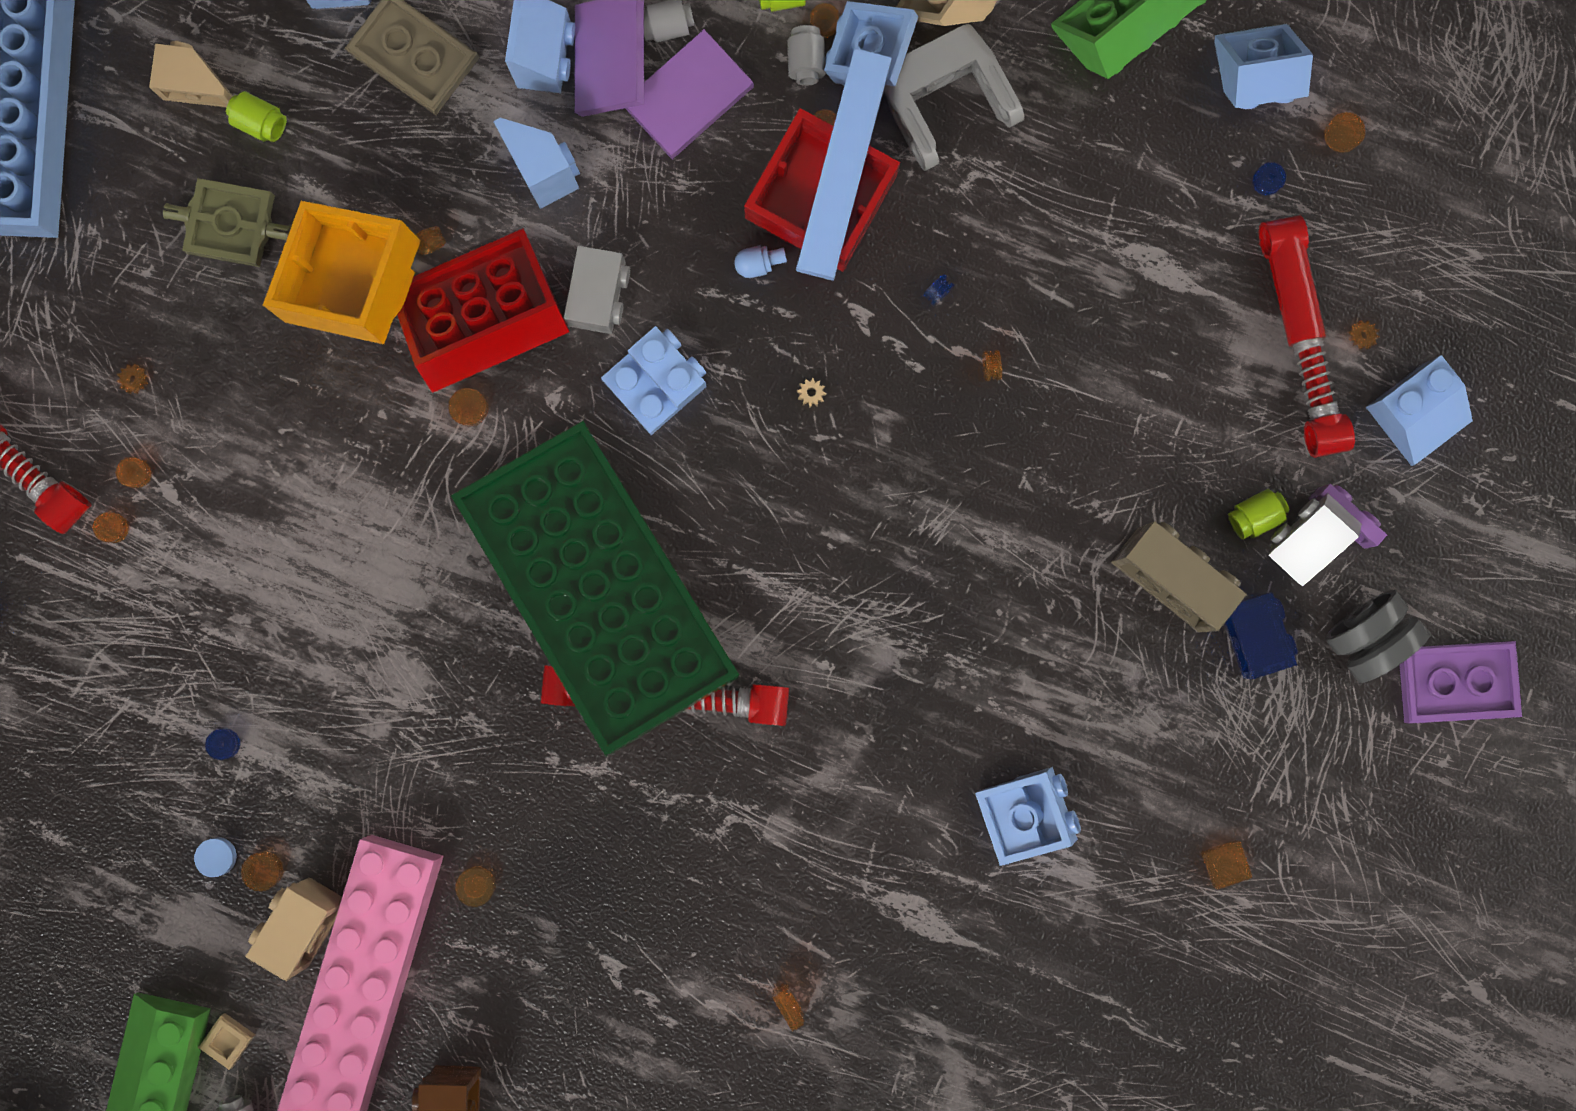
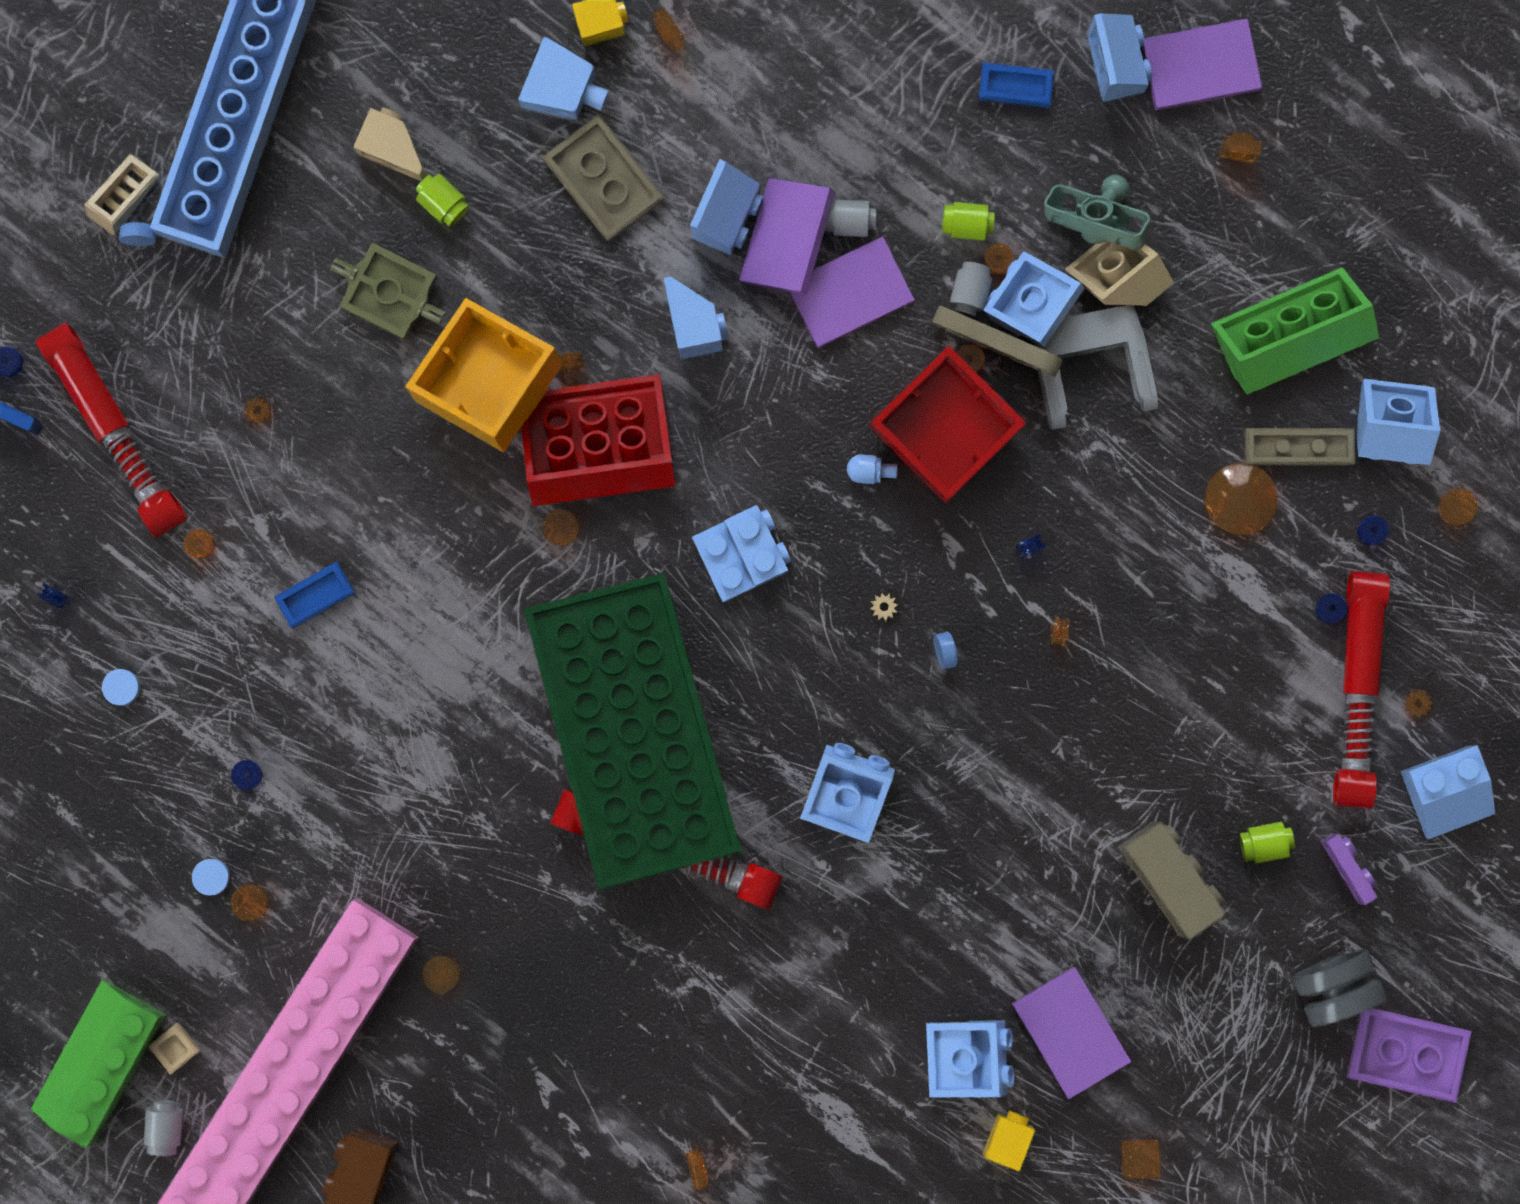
camera: 20 degrees right, 0 degrees up
clear orange piece [116,457,152,489] -> none
tan brick [246,878,342,981] -> none
light grey brick [564,246,630,334] -> none
light blue tile [796,48,892,281] -> none
clear blue brick [1225,592,1298,679] -> none
brick [1269,493,1362,586] -> none
none -> light blue tile [102,669,141,706]
none -> blue tile [274,561,356,629]
none -> light blue plate [800,743,895,843]
none -> dark tan beam [931,306,1063,377]
none -> medium blue tile [934,632,958,670]
none -> yellow brick [983,1110,1035,1172]
none -> medium lavender tile [1011,966,1131,1099]
none -> clear orange dish [1204,463,1277,535]
none -> dark tan tile [1244,428,1355,466]
none -> clear blue piece [1315,594,1347,623]

